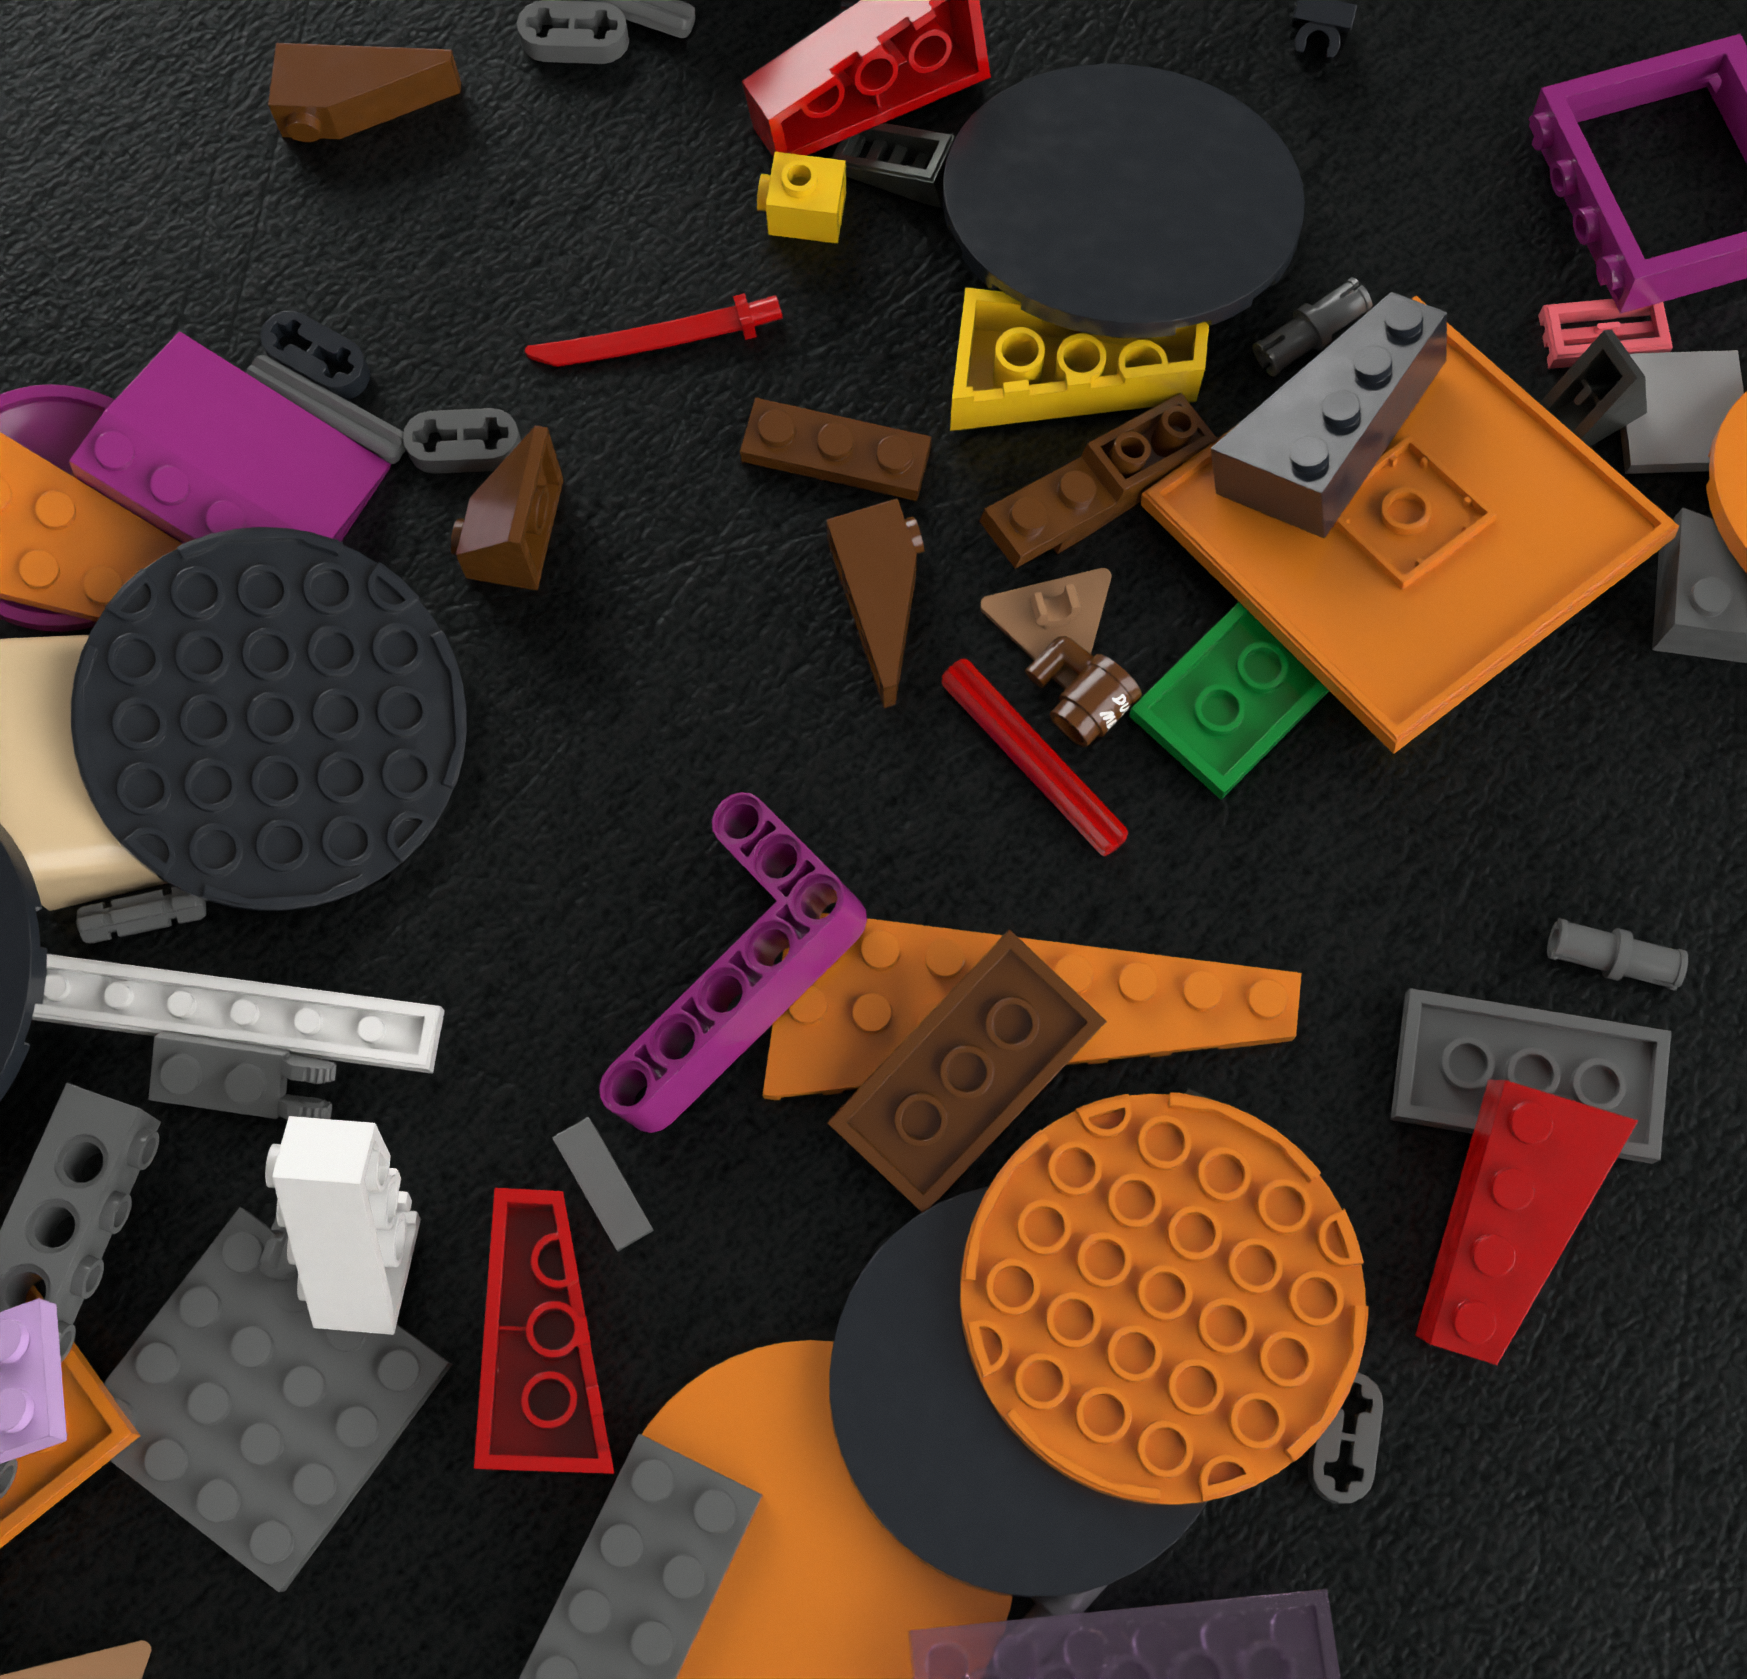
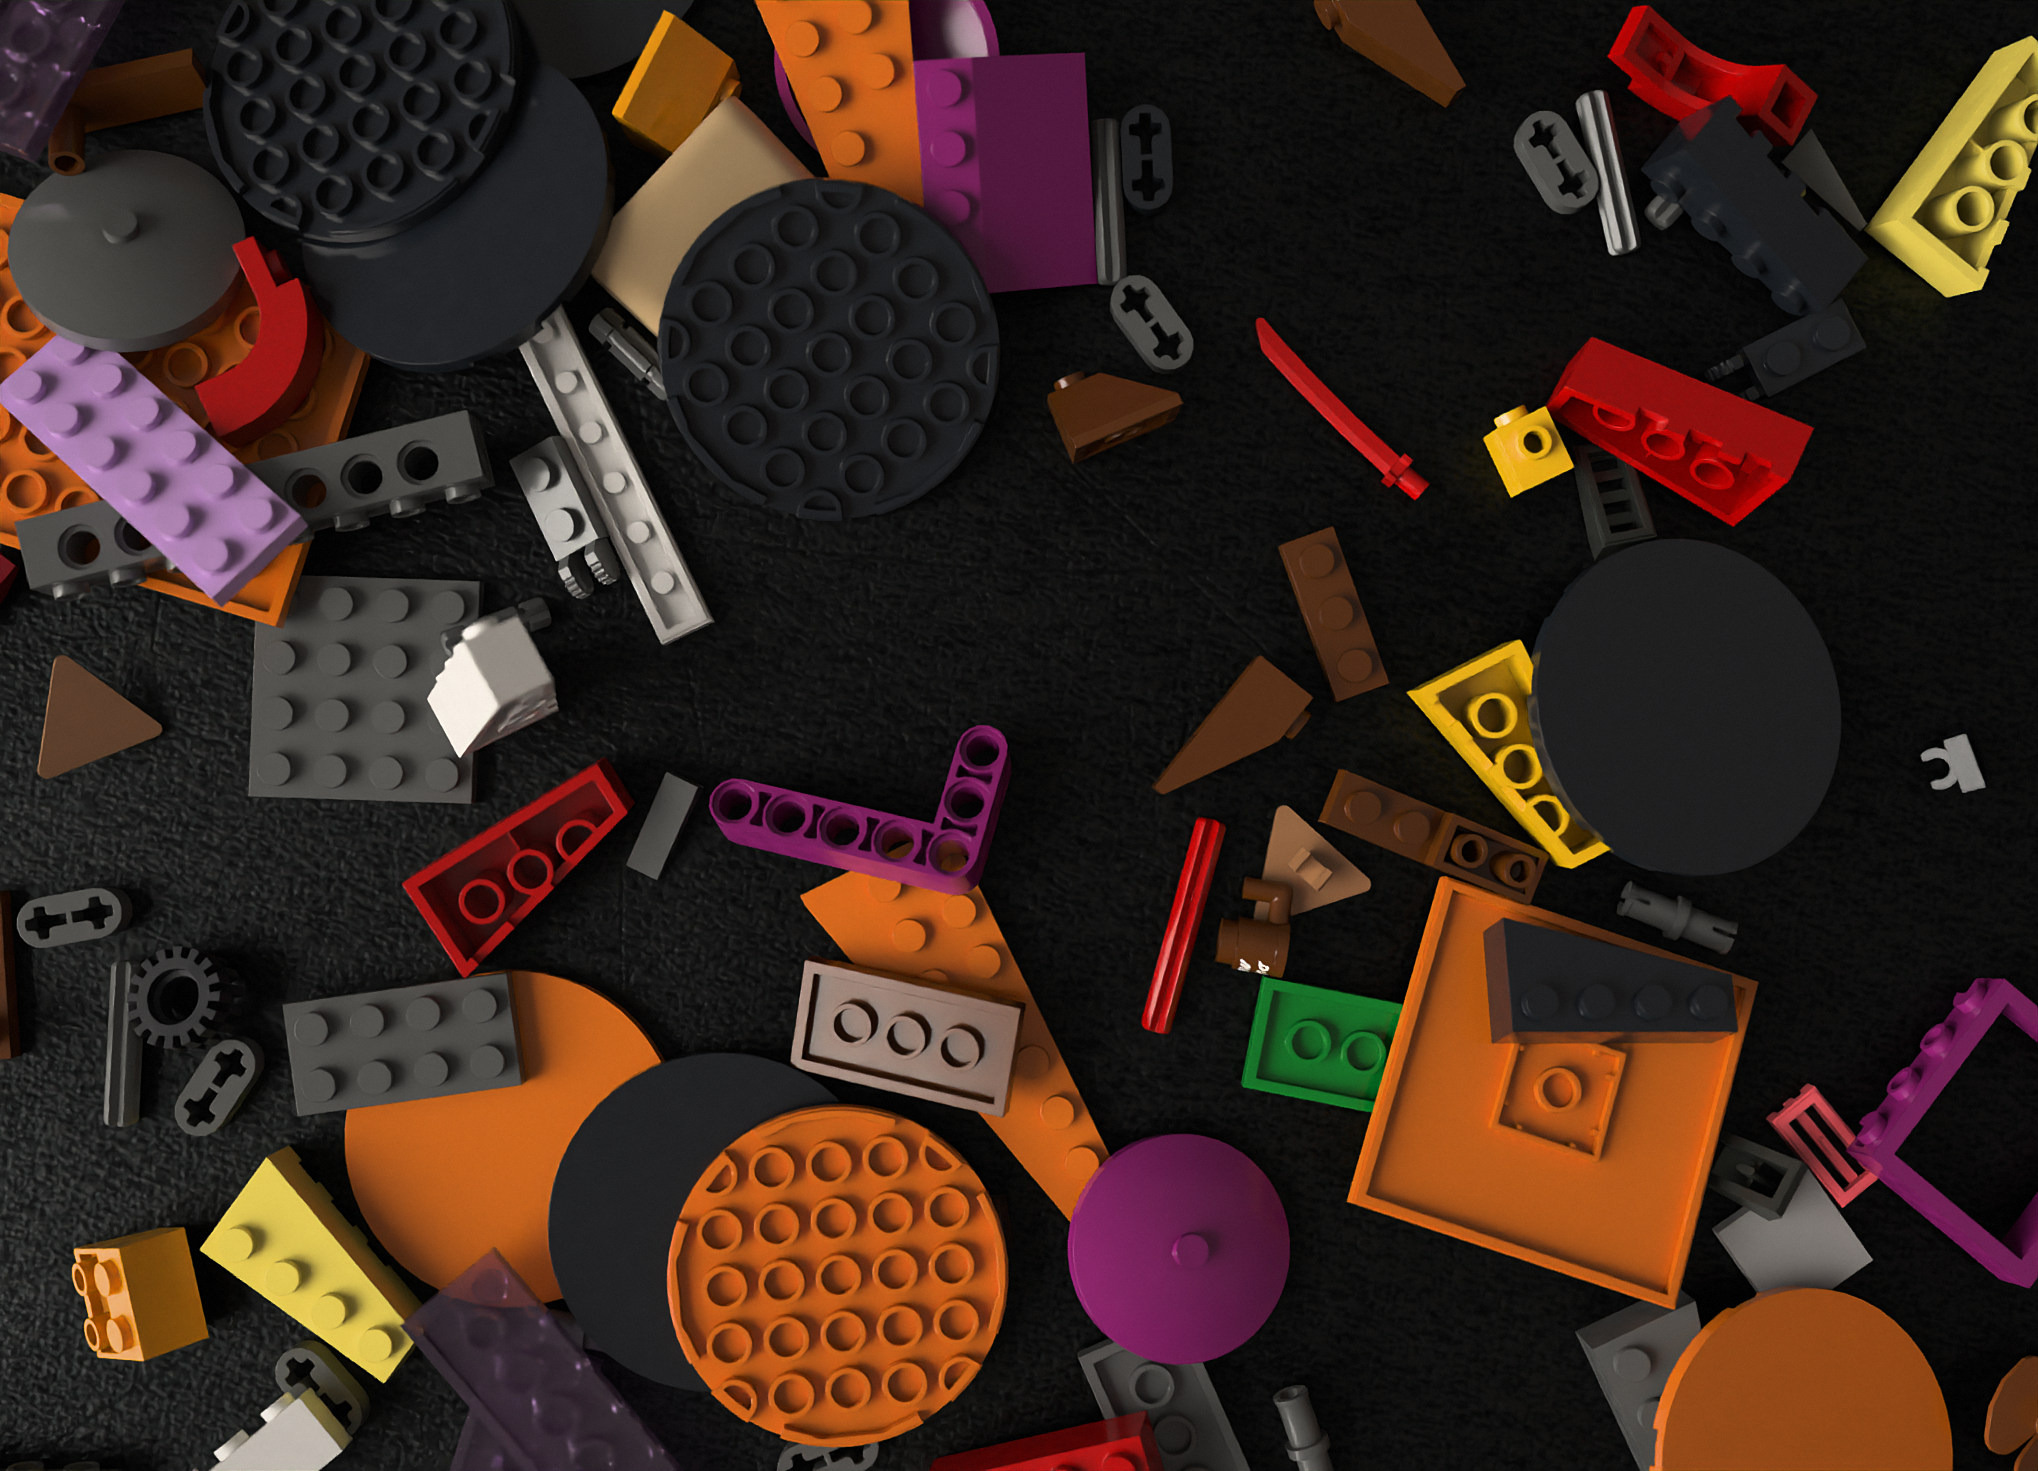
camera: 55 degrees right, 15 degrees up
none -> magenta dish [1068,1133,1290,1365]

